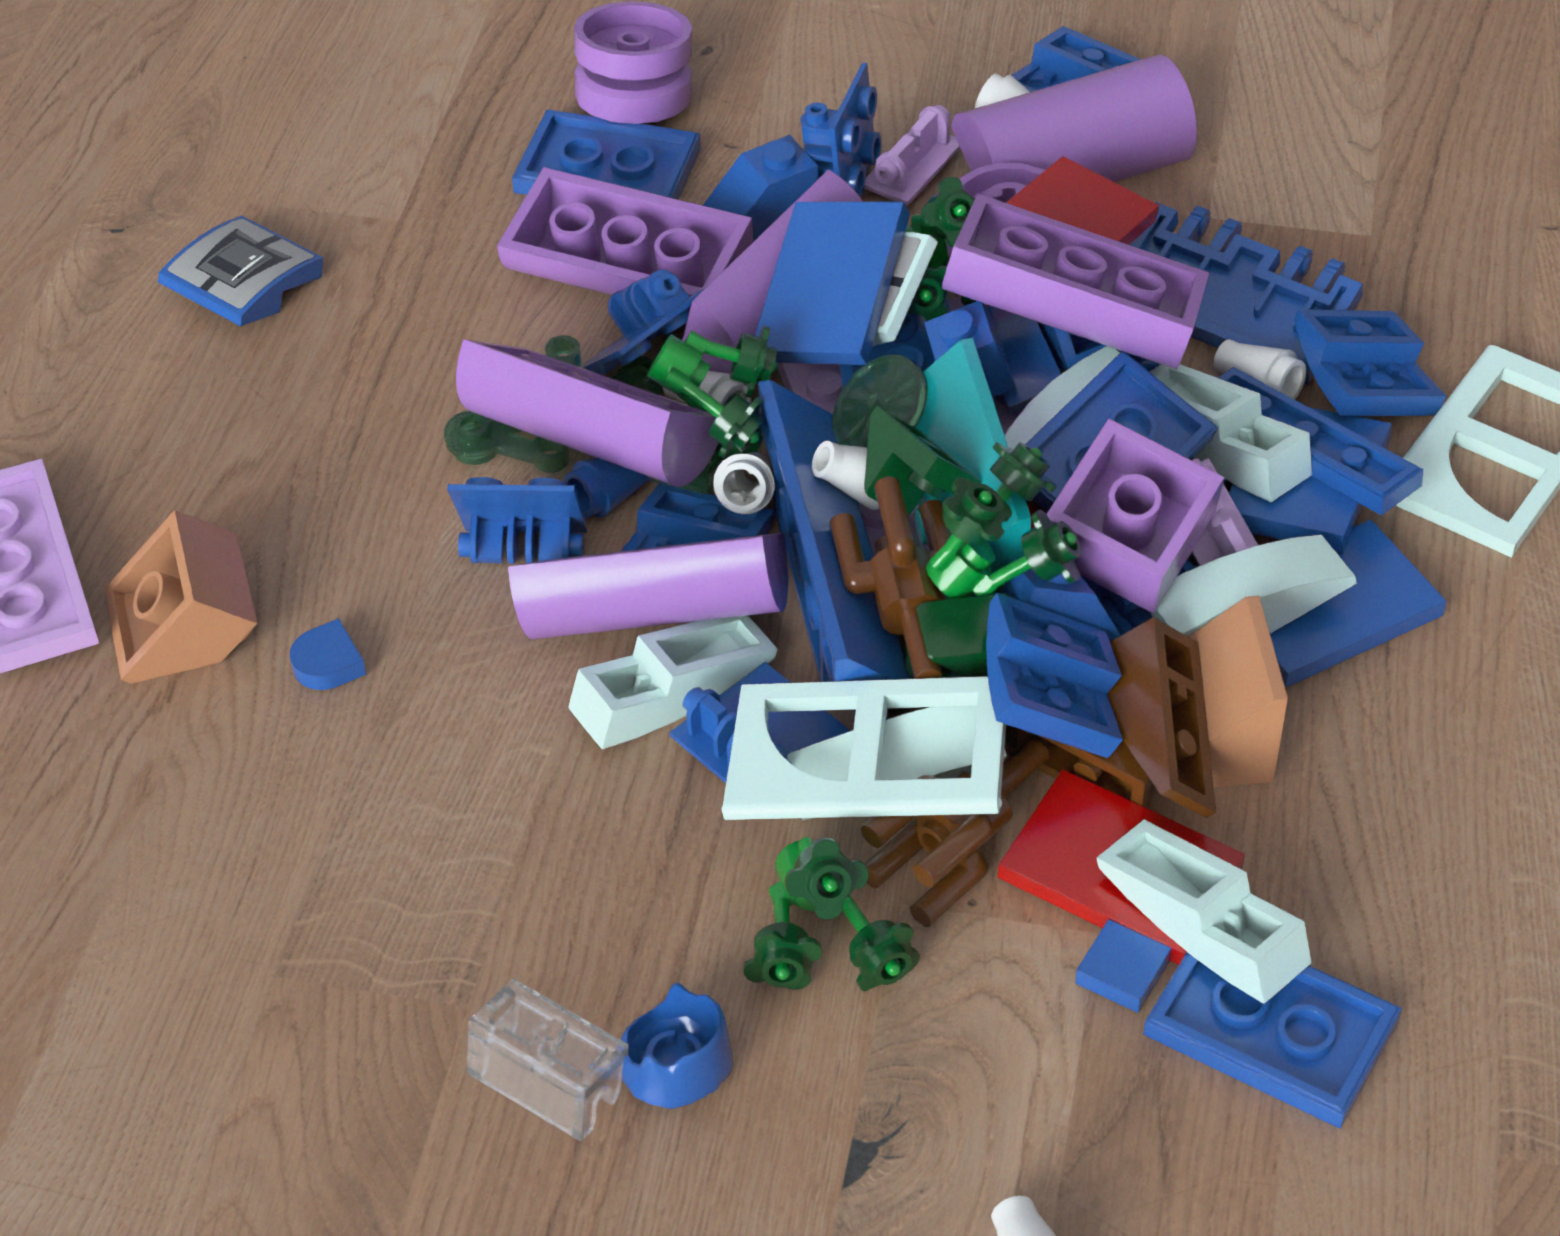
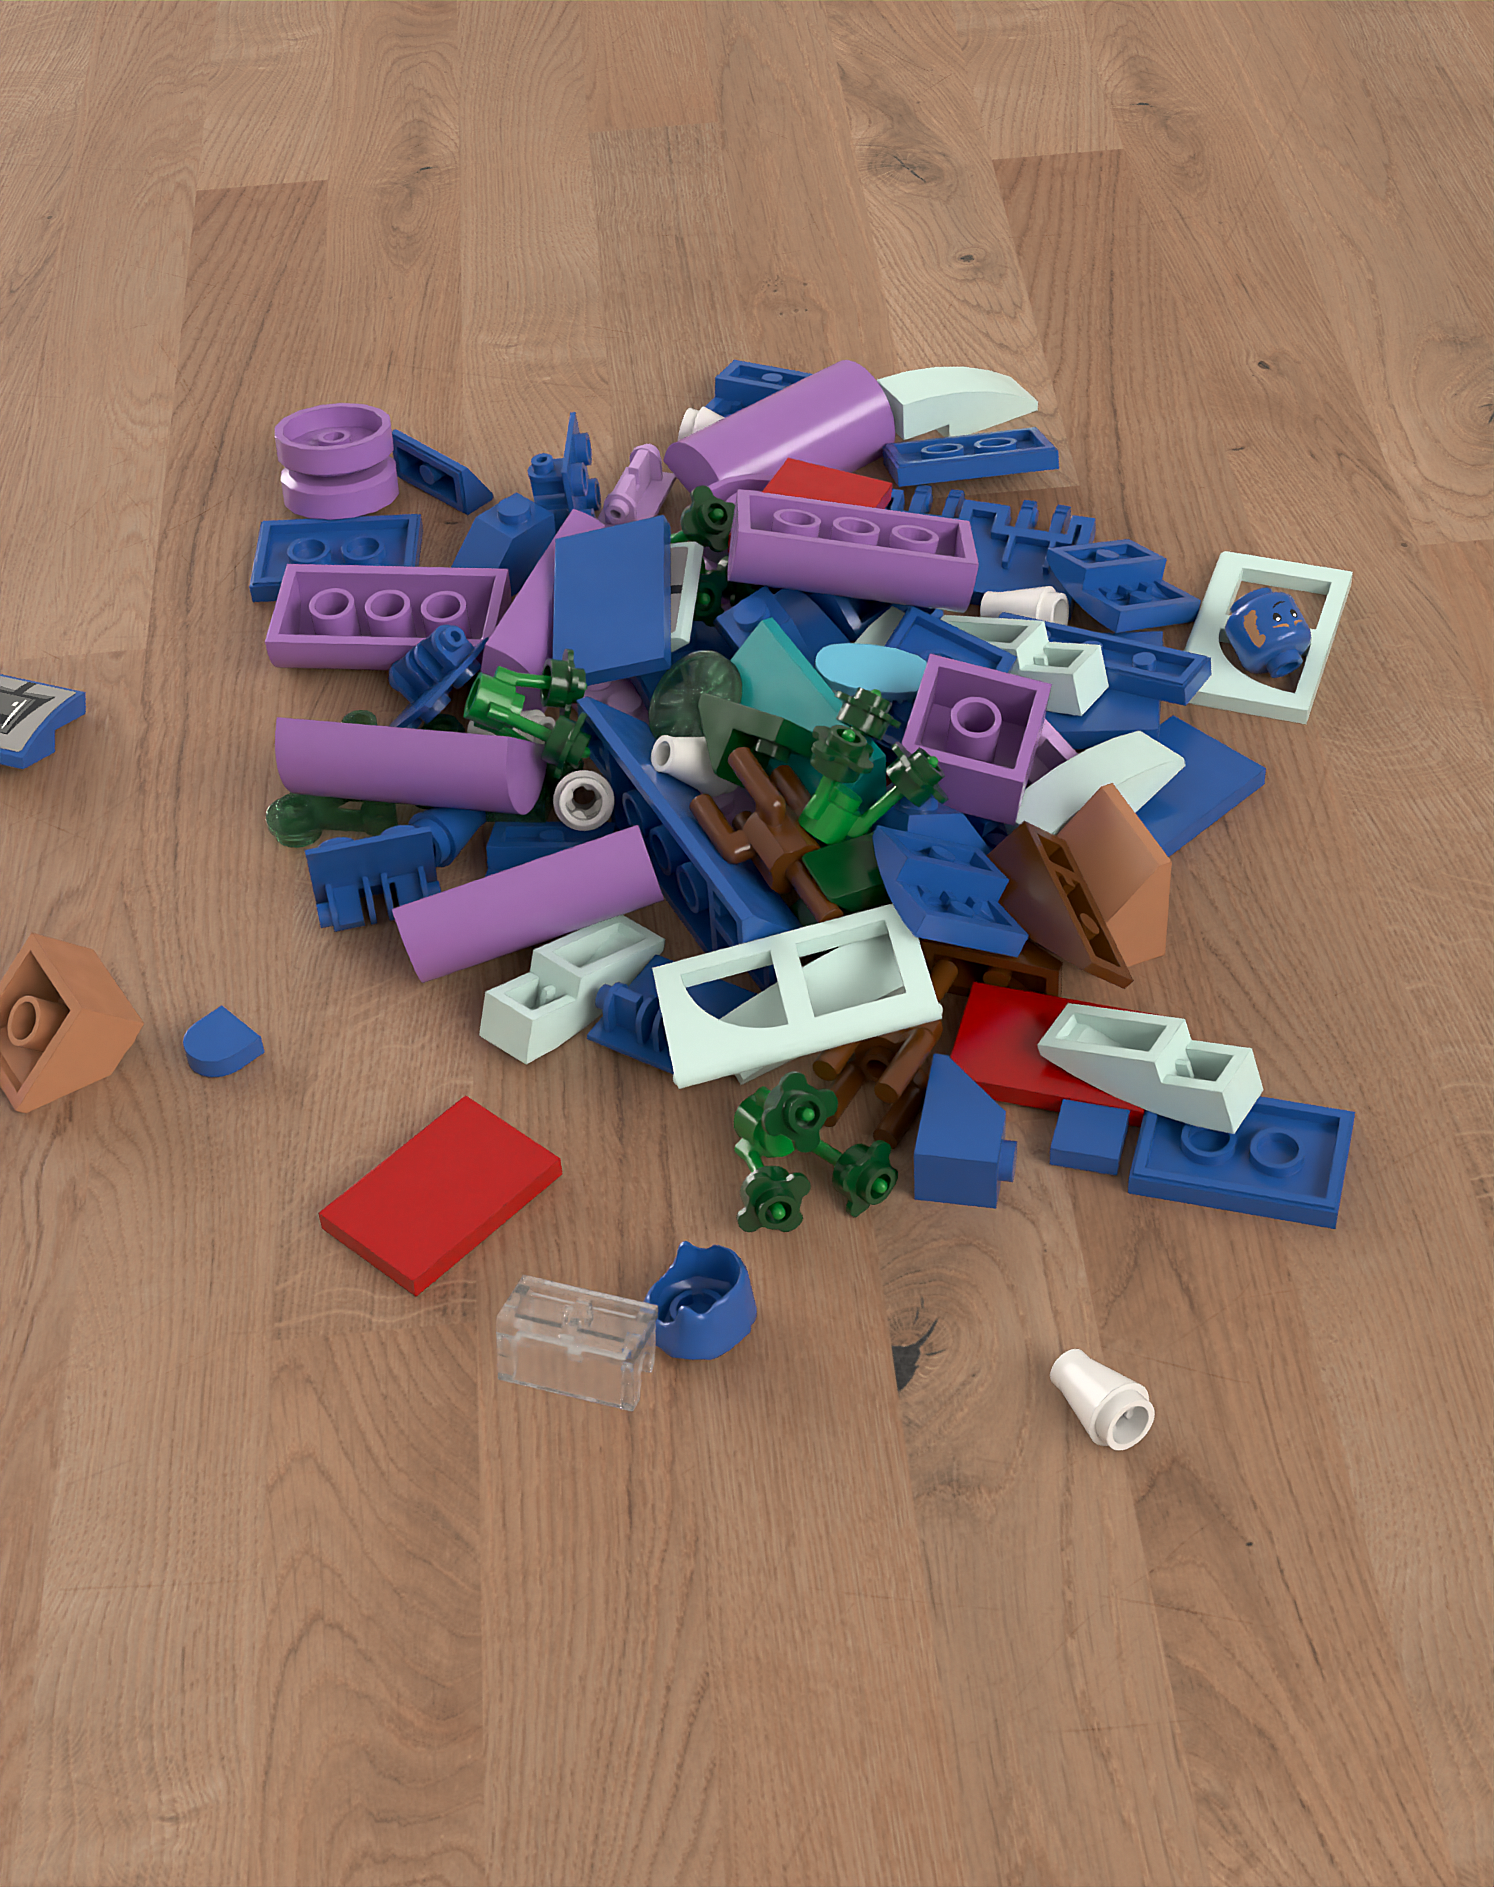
camera: 15 degrees left, 5 degrees down
none -> red tile [318,1095,563,1297]
none -> blue slope [392,429,494,515]
none -> medium azure piece [814,643,927,704]
none -> light aqua slope [877,367,1038,440]
none -> blue tile [882,427,1059,487]
none -> blue slope [914,1054,1017,1209]
none -> blue head [1225,587,1312,678]

